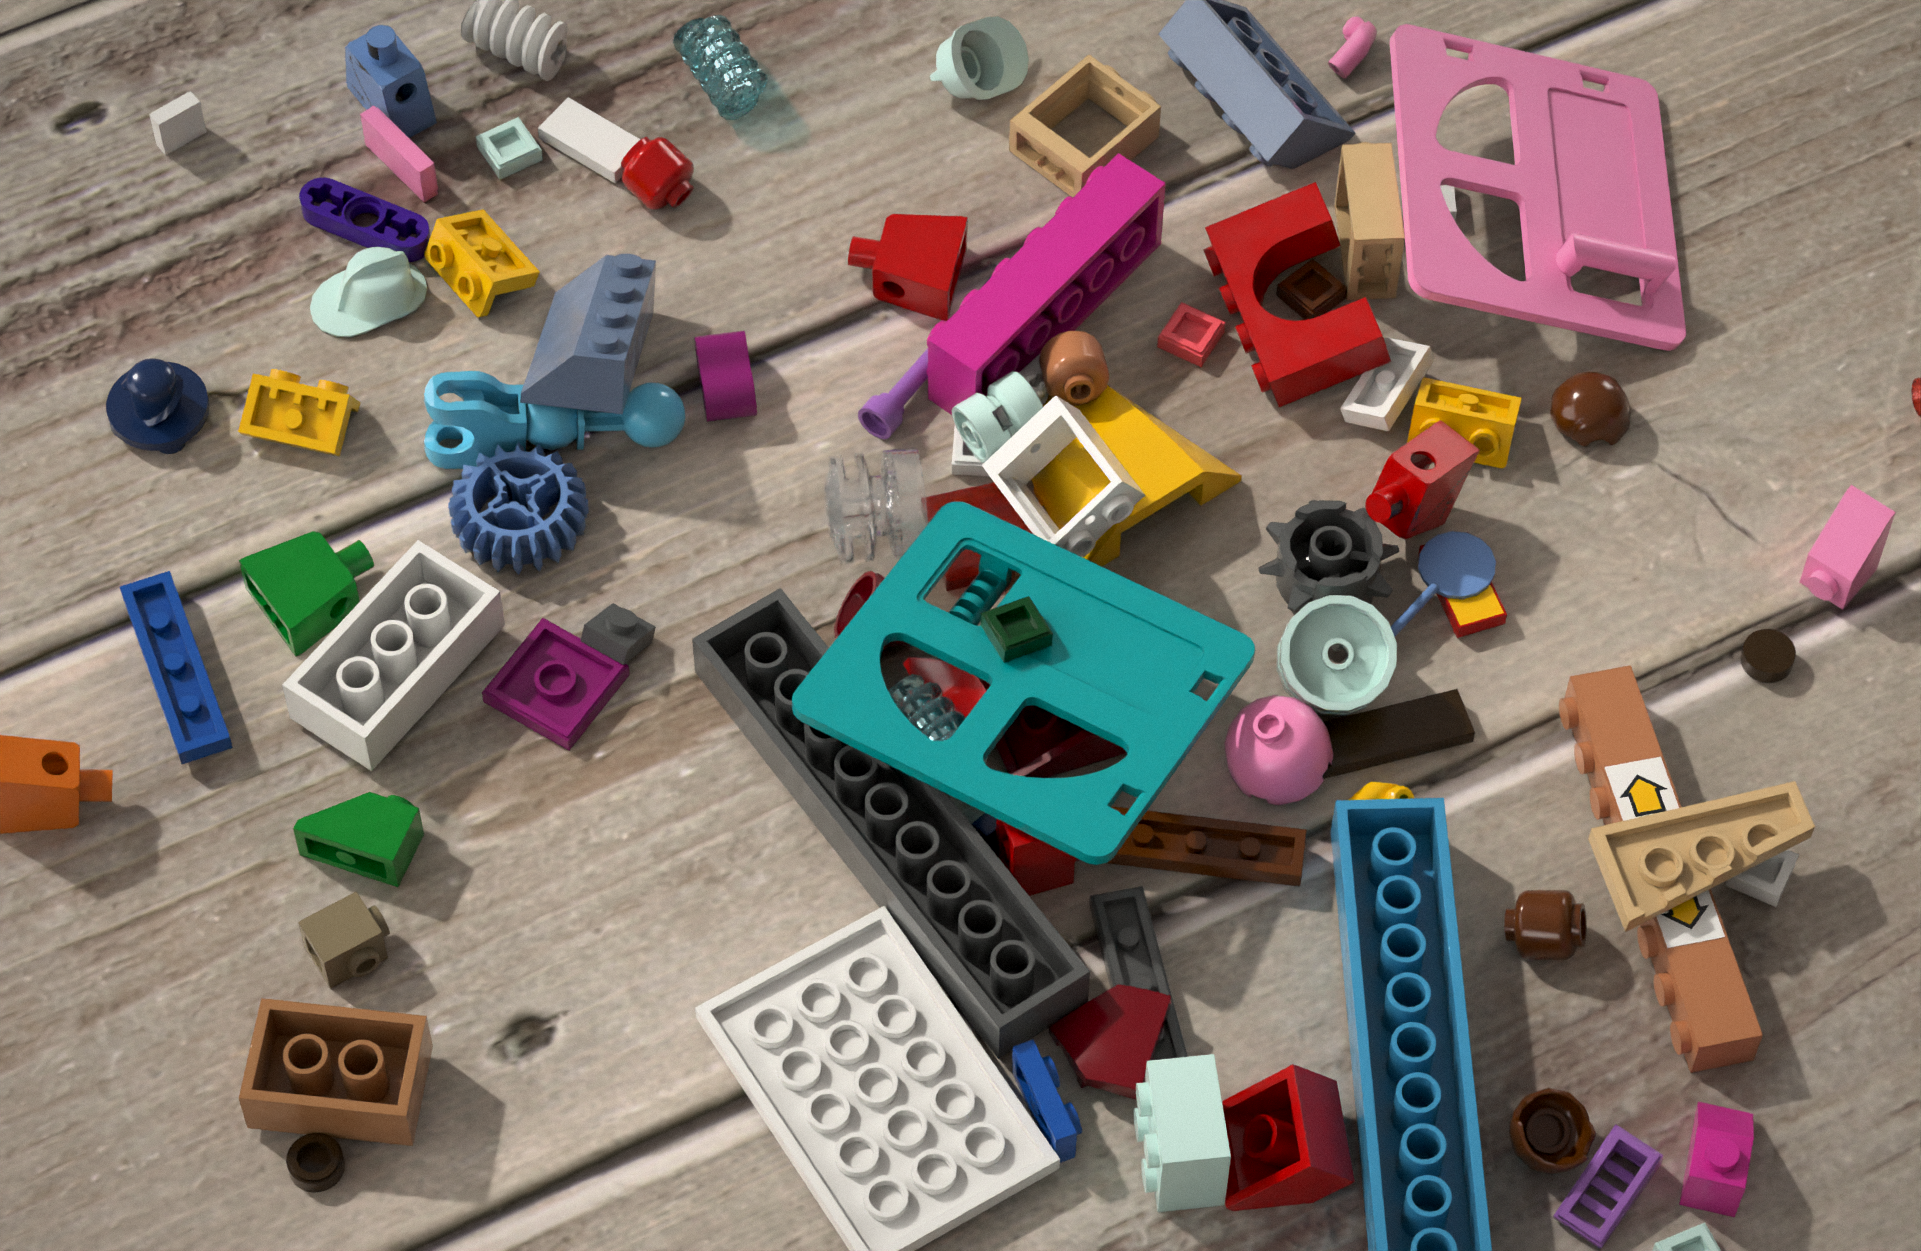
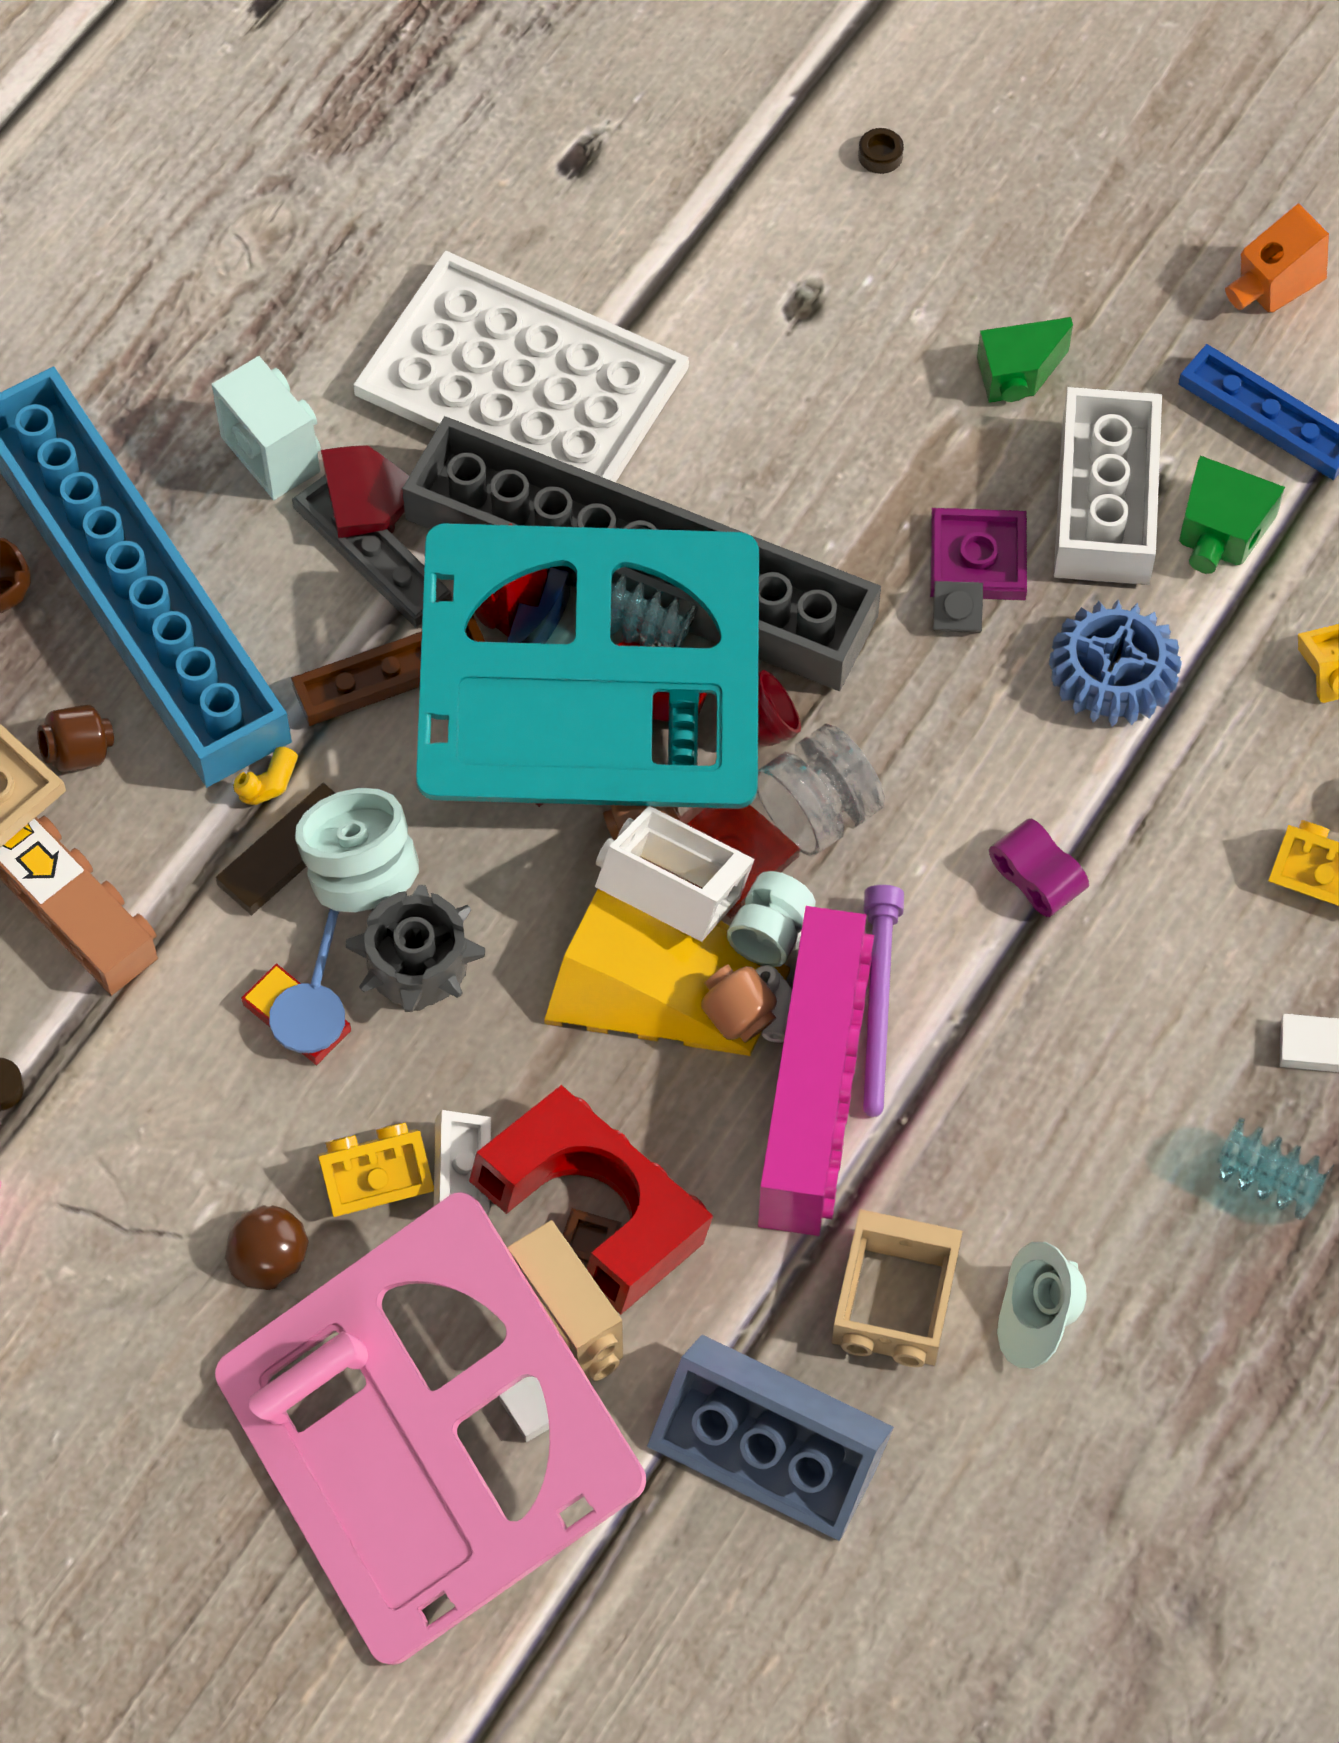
camera: 150 degrees right, 5 degrees up
medium nougat brick [239,998,433,1146] -> none
dark tan brick [298,891,390,989] -> none
medium azure piece [424,371,685,469] -> none
sand blue slope [520,254,656,414] -> none
red head [621,137,694,210] -> none
red torso [848,214,968,321] -> none
dark green tile [980,596,1053,663] -> none
blue plate [1012,1039,1082,1163] -> none
coral tile [1157,302,1226,367] -> none
red slope [1222,1064,1355,1211] -> none
bright pink cylinder [1224,695,1334,805] -> none
bright pink arm [1328,16,1377,79] -> none
red torso [1365,420,1480,539] -> none

